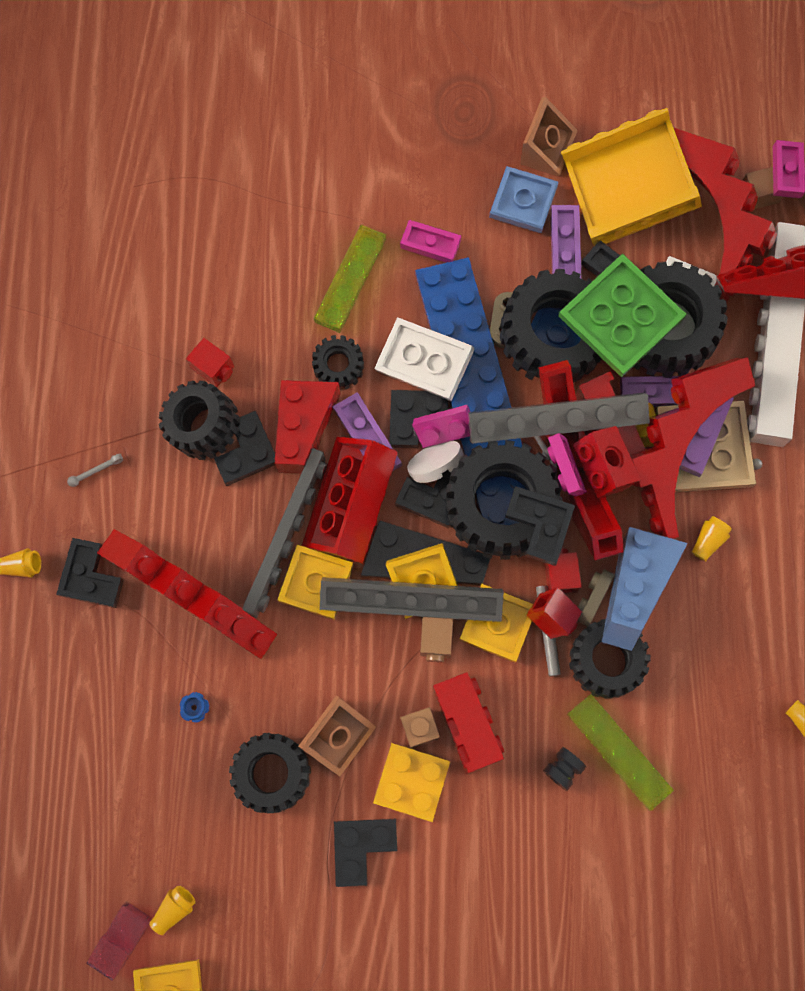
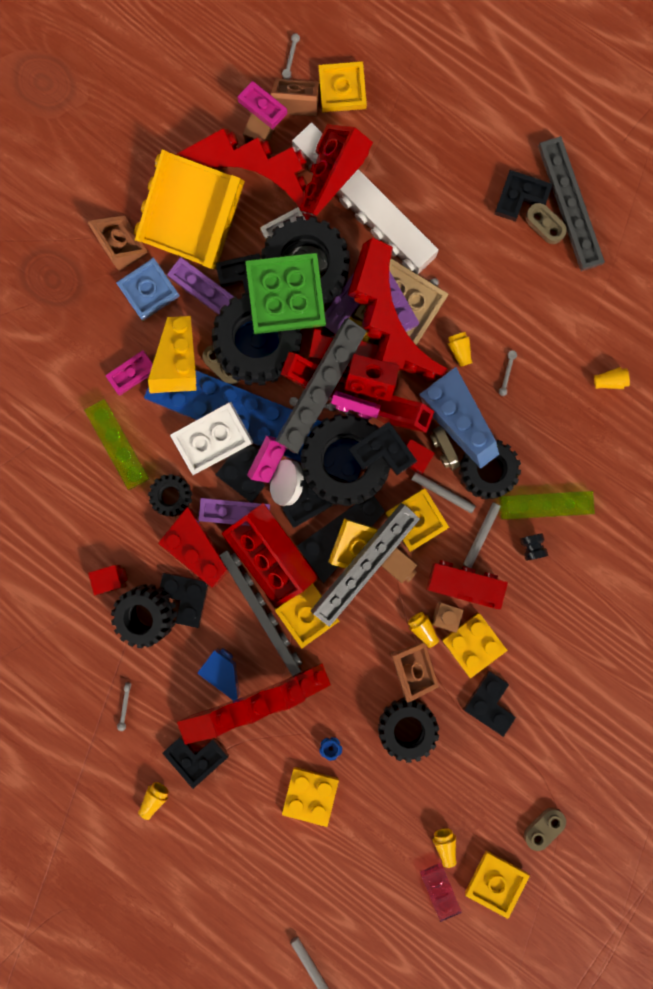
camera: 55 degrees left, 10 degrees up
red brick [526,588,582,639] -> none
none -> yellow wedge [148,316,196,393]
none -> blue slope [198,648,240,700]
none -> yellow plate [282,767,339,827]
none -> yellow cone [408,612,439,648]
none -> light grey bar [463,503,501,568]
none -> light grey hinge [499,350,517,396]

